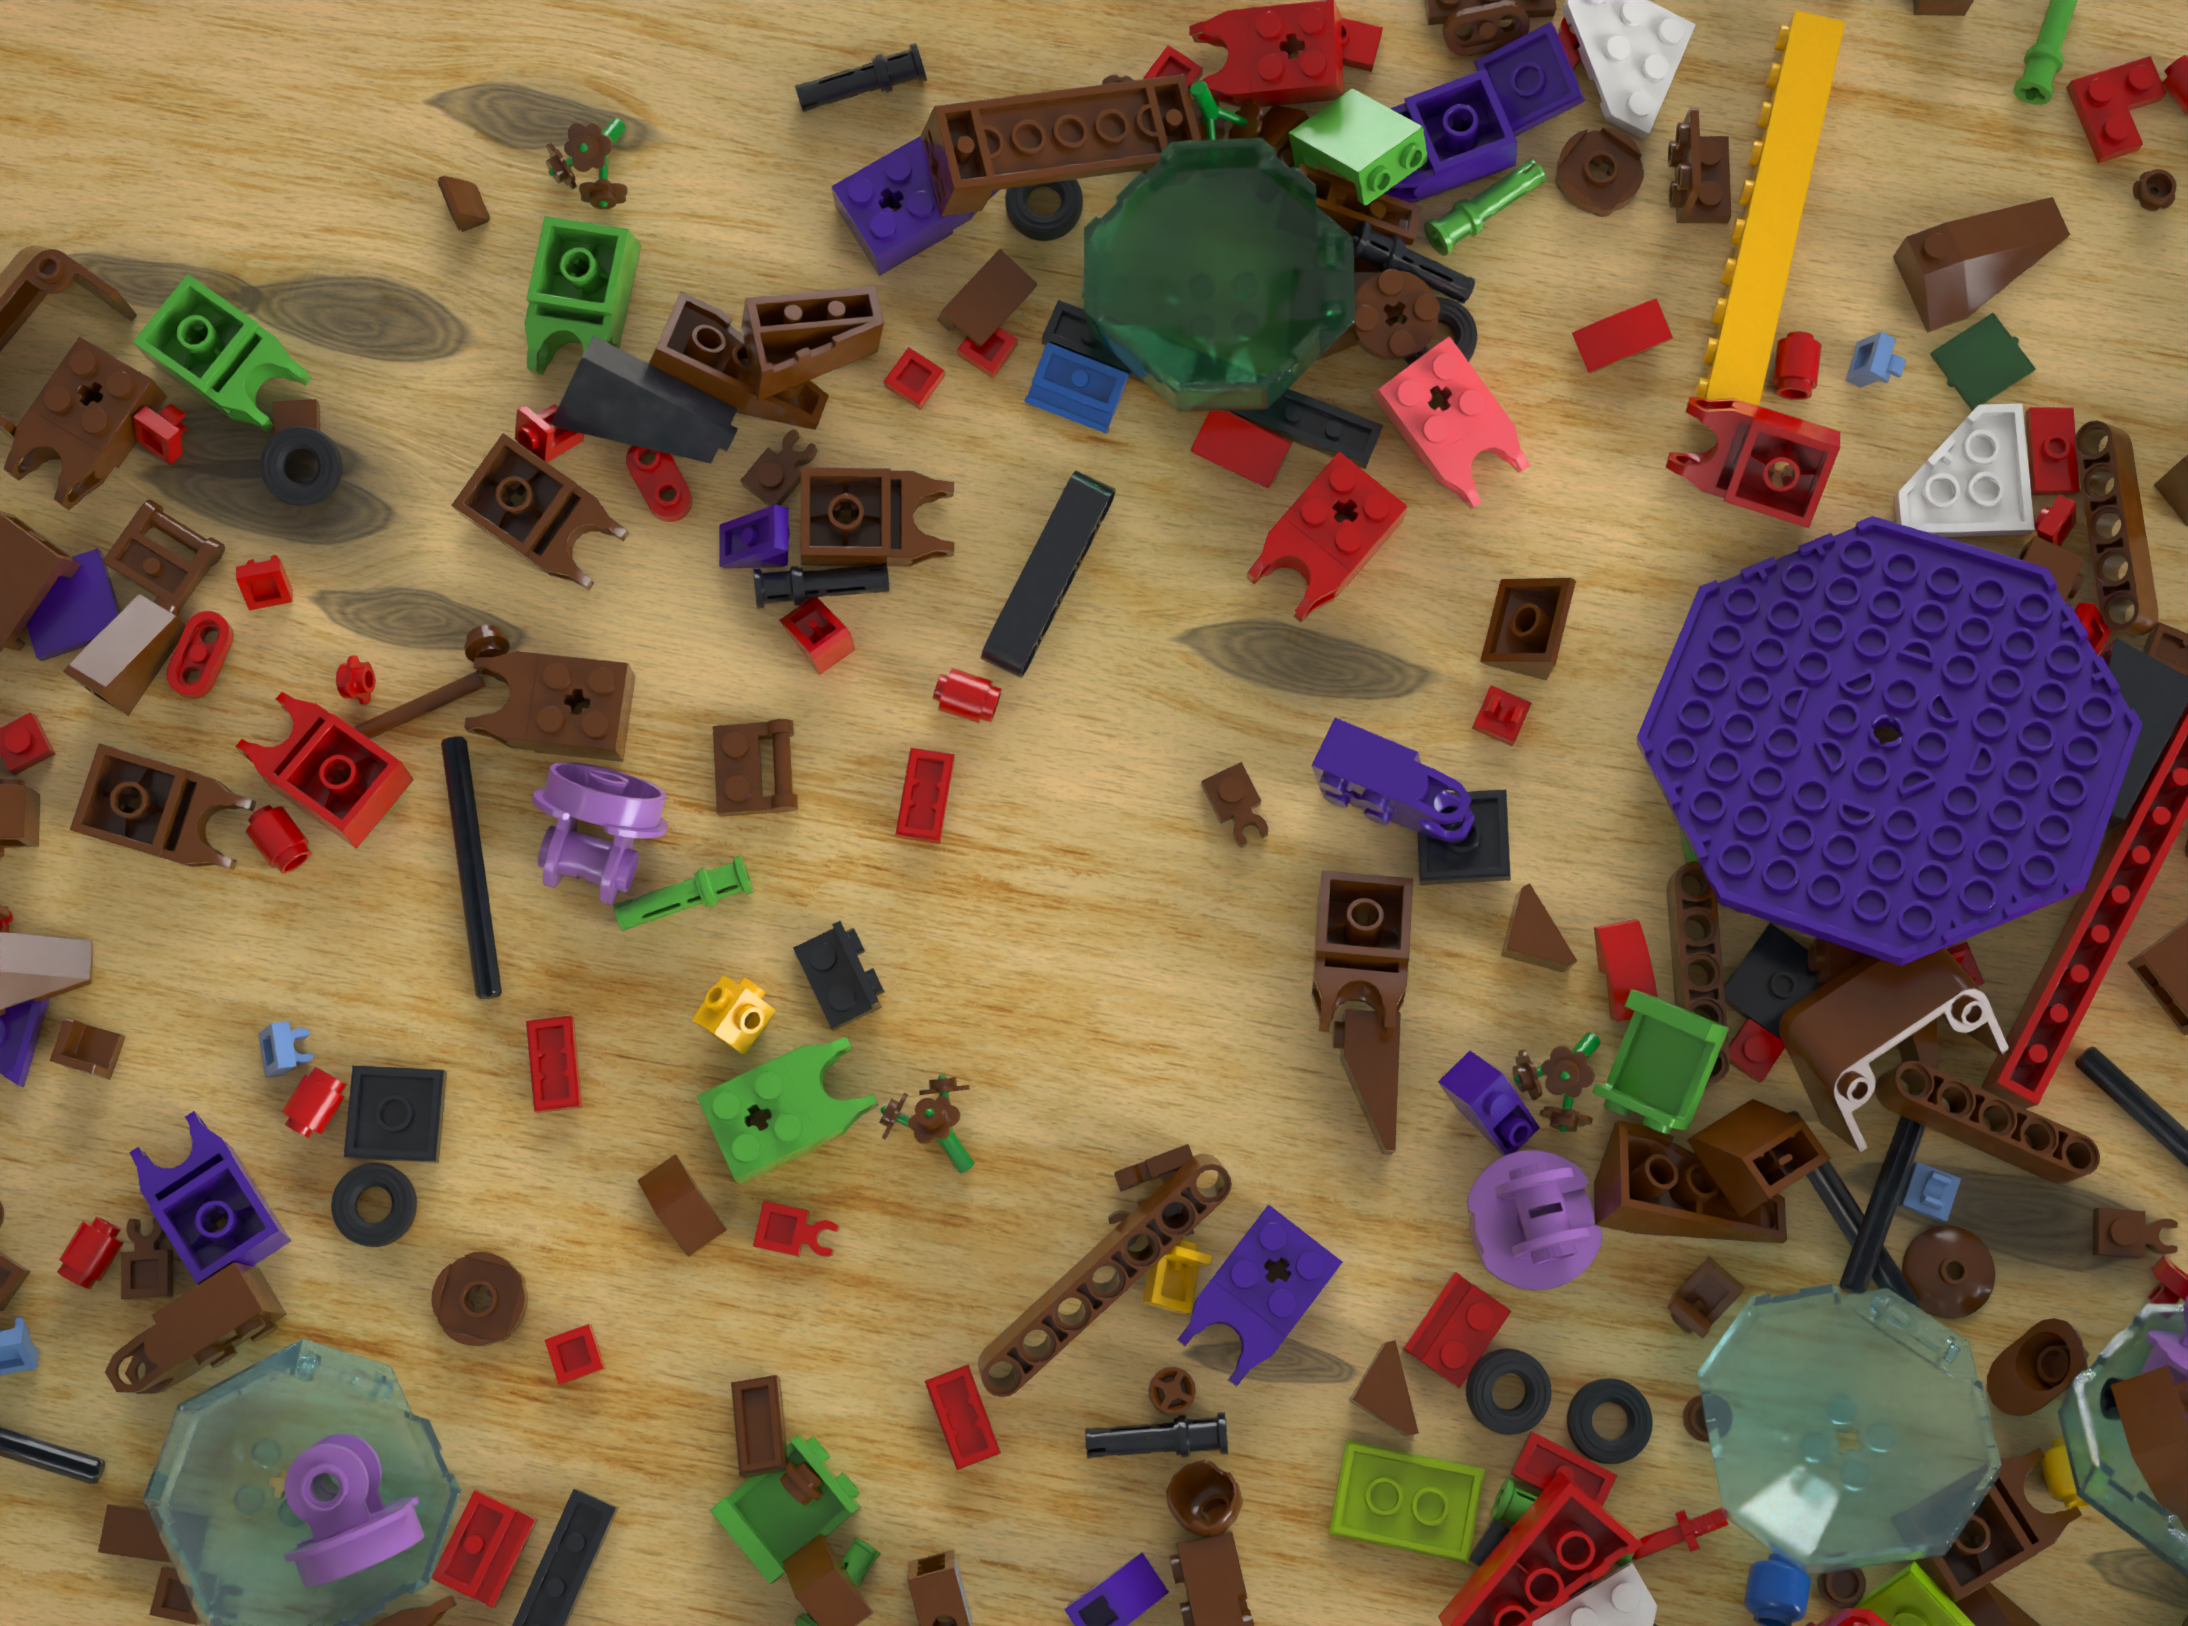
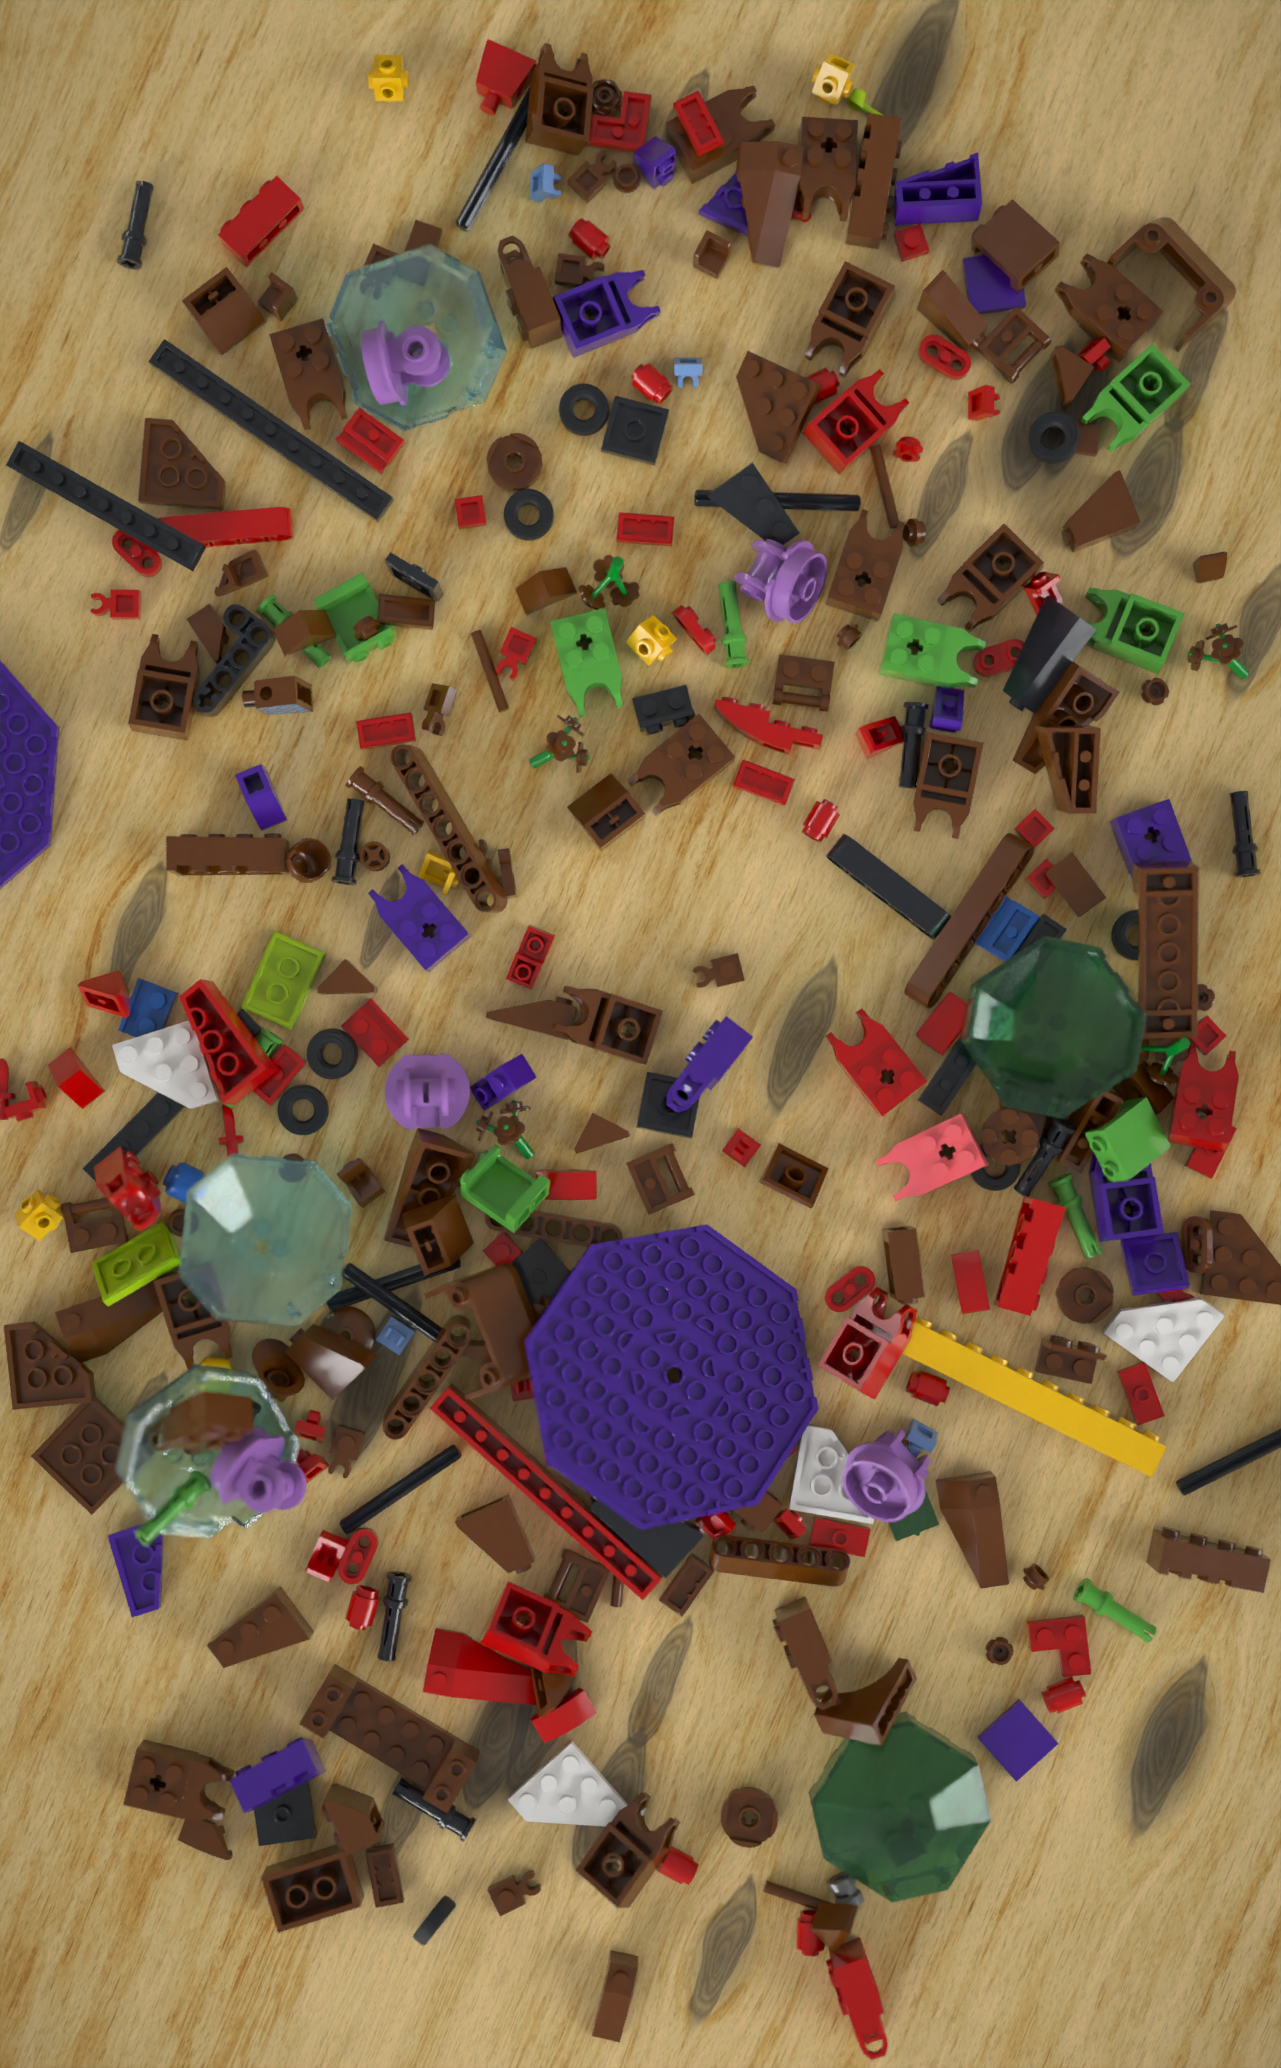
camera: 105 degrees right, 10 degrees up
reddish brown plate [740,429,817,506] -> none
none -> reddish brown slope [285,1324,377,1400]
none -> red tile [294,1409,326,1443]
none -> reddish brown pin [345,766,425,836]
none -> black plate [385,552,443,602]
none -> reddish brown plate [422,683,457,736]
none -> reddish brown bar [471,630,509,713]
none -> black tyre [503,489,554,541]
none -> red slope [506,925,555,990]
none -> reddish brown slope [567,773,645,851]
none -> reddish brown plant [578,555,640,610]
none -> reddish brown plate [626,1143,695,1215]
none -> reddish brown brick [627,713,735,816]
none -> red plate [672,605,717,656]
none -> black wing [706,462,800,545]
none -> red slope [714,697,823,755]
none -> reddish brown plate [736,351,822,464]
none -> red plate [824,1266,875,1312]
none -> reddish brown plate [837,624,862,650]
none -> medium lavender piece [842,1428,931,1522]
none -> bright green brick [878,613,986,689]
none -> reddish brown window [882,1226,925,1305]
none -> reddish brown beam [904,833,1035,1009]
none -> red wedge [994,1196,1066,1316]
none -> reddish brown plate [1023,1563,1049,1590]
none -> reddish brown slope [1051,346,1094,409]
none -> reddish brown slope [1062,470,1141,553]
none -> red plate [1117,1362,1165,1426]
none -> reddish brown plate [1141,678,1169,706]

